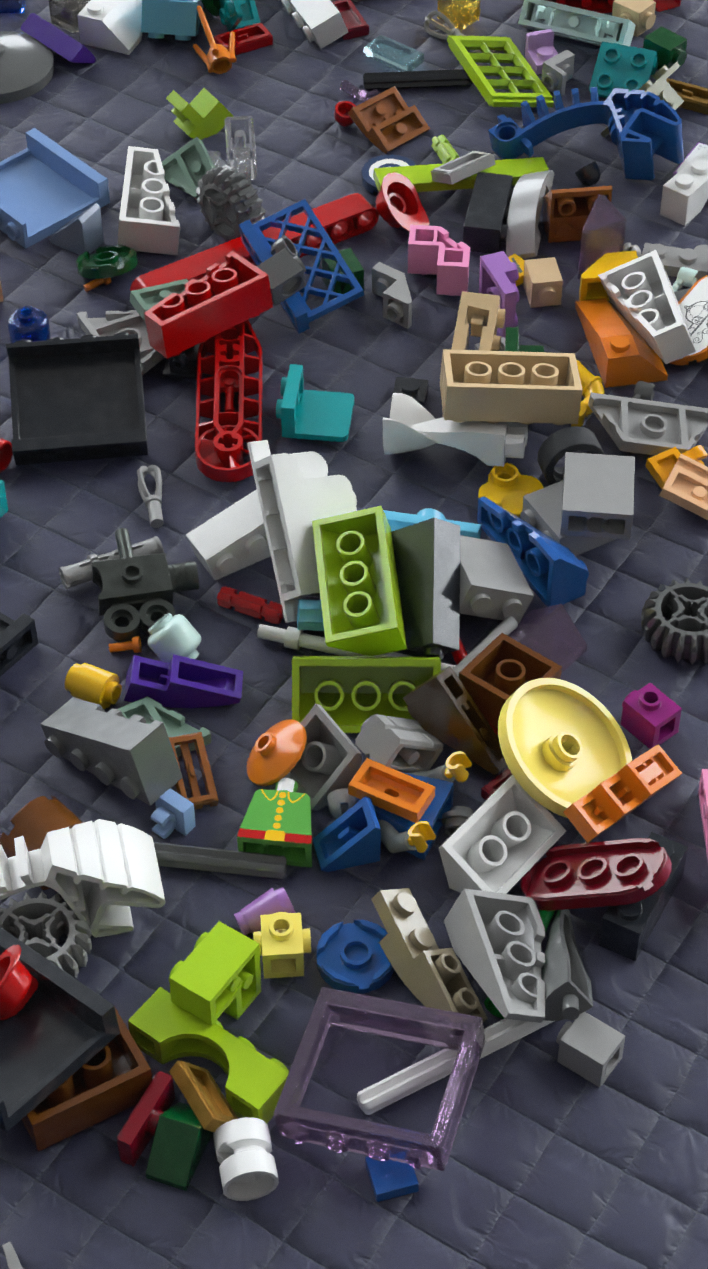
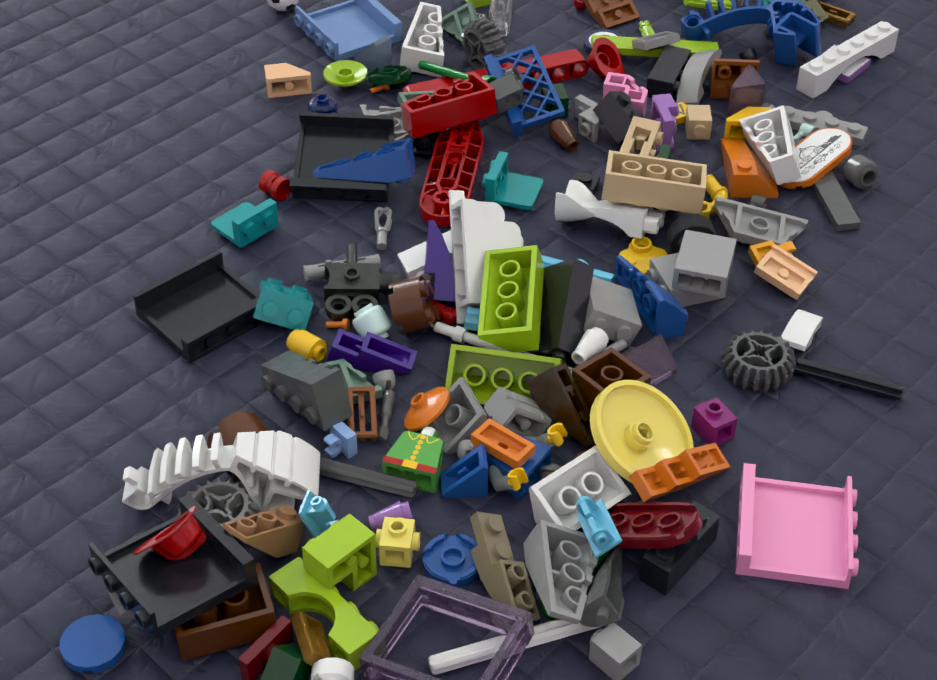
camera: 10 degrees right, 5 degrees down
none -> medium nougat slope [222,506,305,558]
none -> teal bracket [253,278,314,330]
none -> medium azure hinge [298,490,339,538]
none -> blue wedge [313,138,416,184]
none -> lime dish [323,60,367,87]
none -> light grey hinge [372,370,395,392]
none -> dark grey piece [378,390,395,442]
none -> reddish brown brick [388,276,440,335]
none -> green piece [418,60,497,83]
none -> dark purple slope [424,220,455,301]
none -> reddish brown cone [548,119,579,152]
none -> white cone [571,327,609,365]
none -> medium azure hinge [576,495,623,558]
none -> black brick [593,91,644,144]

